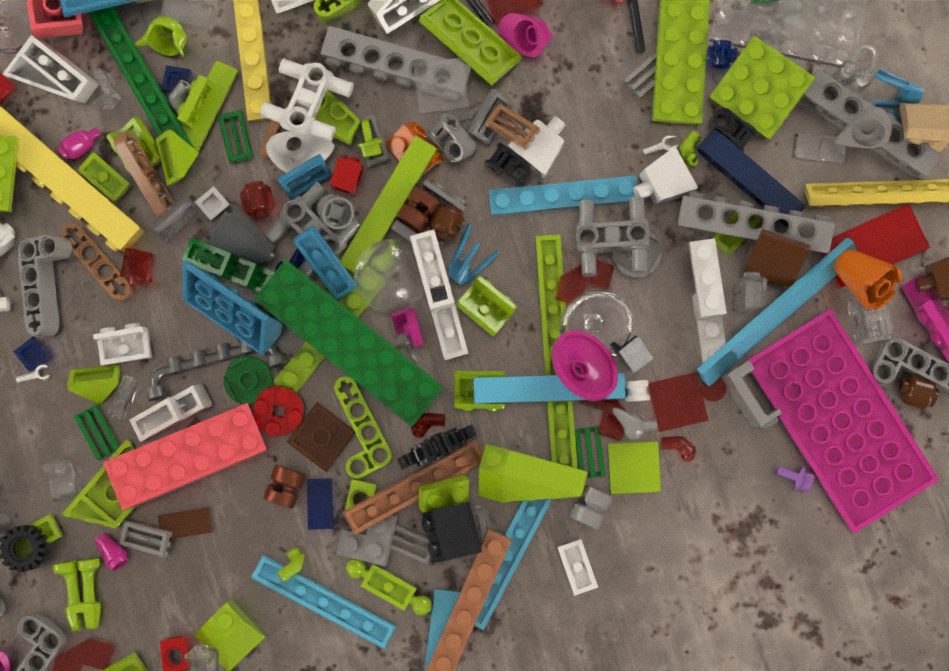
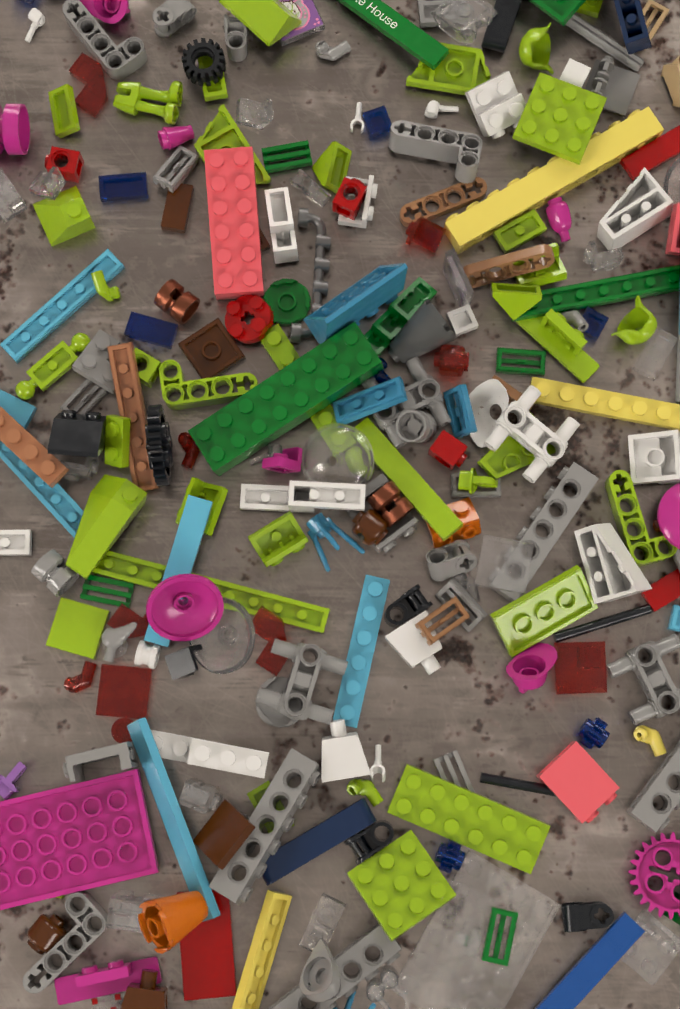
camera: 105 degrees right, 5 degrees down
none -> clear blue tile [98,172,149,202]
none -> red brick [332,177,367,220]

